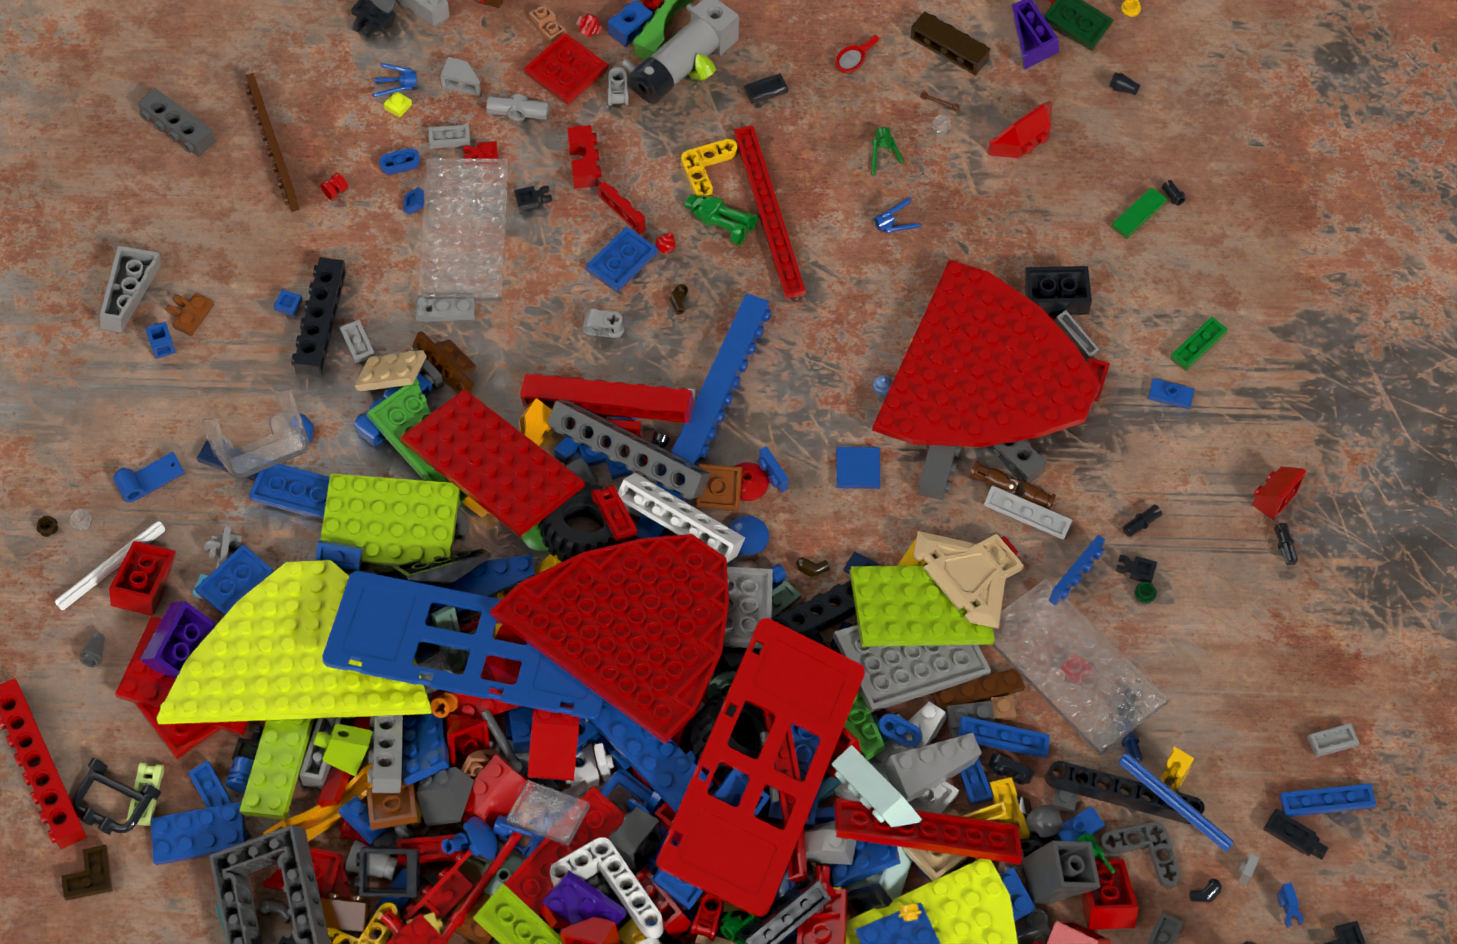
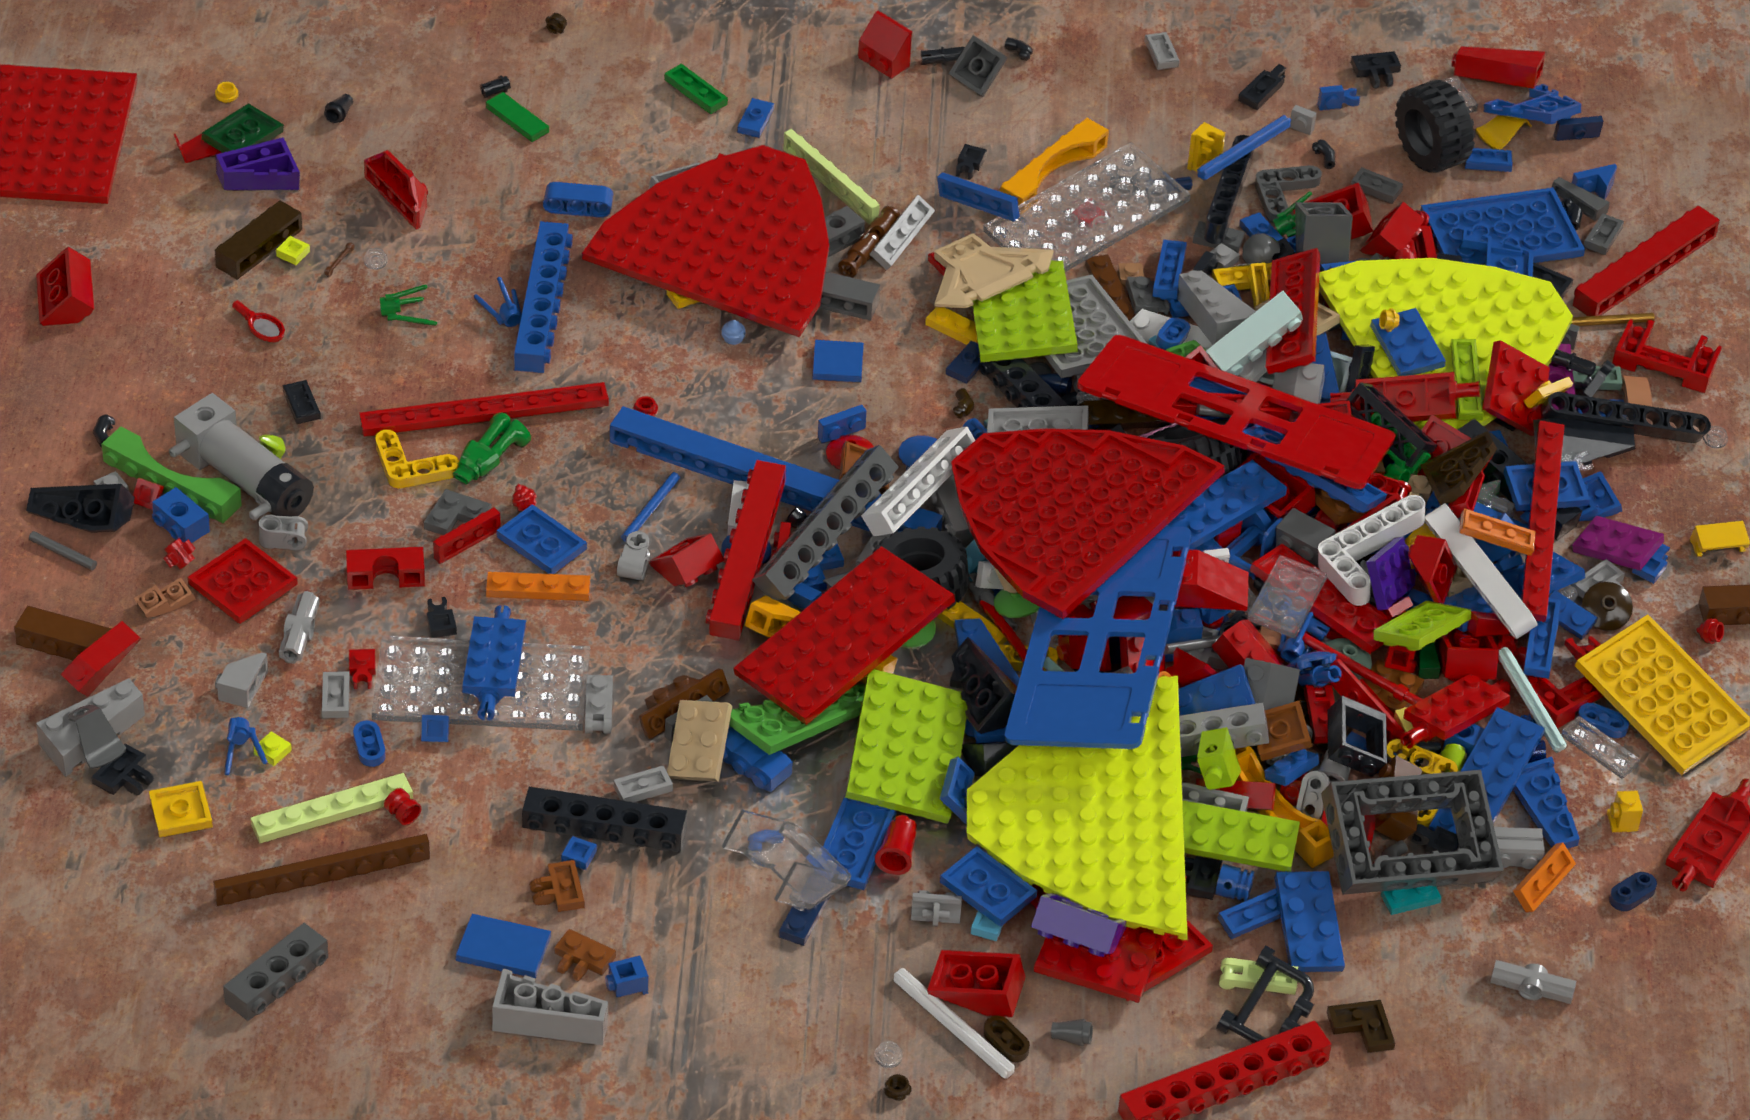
camera: 90 degrees left, 15 degrees down
blue door [113,452,185,502] -> none
nougat slope [461,749,501,778] -> none
red plate [591,485,637,541] -> none
dark brown arm [670,284,688,315] -> none
black slope [1025,266,1092,316] -> none
black axle [1123,504,1162,537] -> none
dark green plate [1134,582,1157,604] -> none
blue plate [1279,783,1376,817] -> none
none -> yellow plate [149,781,213,838]
none -> yellowish green plate [251,773,413,843]
none -> neon yellow plate [276,236,310,265]
none -> dark grey plate [424,489,492,535]
none -> blue tile [456,914,551,979]
none -> blue plate [462,605,526,720]
none -> orange plate [486,572,590,601]
none -> blue brick [514,221,573,373]
none -> dark orange hinge [529,860,585,912]
none -> blue beam [543,182,614,218]
none -> dark brown plate [545,13,567,34]
none -> blue bar [621,472,680,542]
none -> red plate [633,396,658,417]
none -> red slope [648,533,724,587]
none -> yellowish green plate [783,129,880,225]
none -> red plant [875,815,917,875]
none -> dark grey slope [949,35,1008,97]
none -> dark brown plate [983,1016,1030,1062]
none -> light orange arch [999,118,1109,216]
none -> black arm [1005,37,1033,61]
none -> light grey plate [1210,243,1240,269]
none -> light grey plate [1296,770,1330,819]

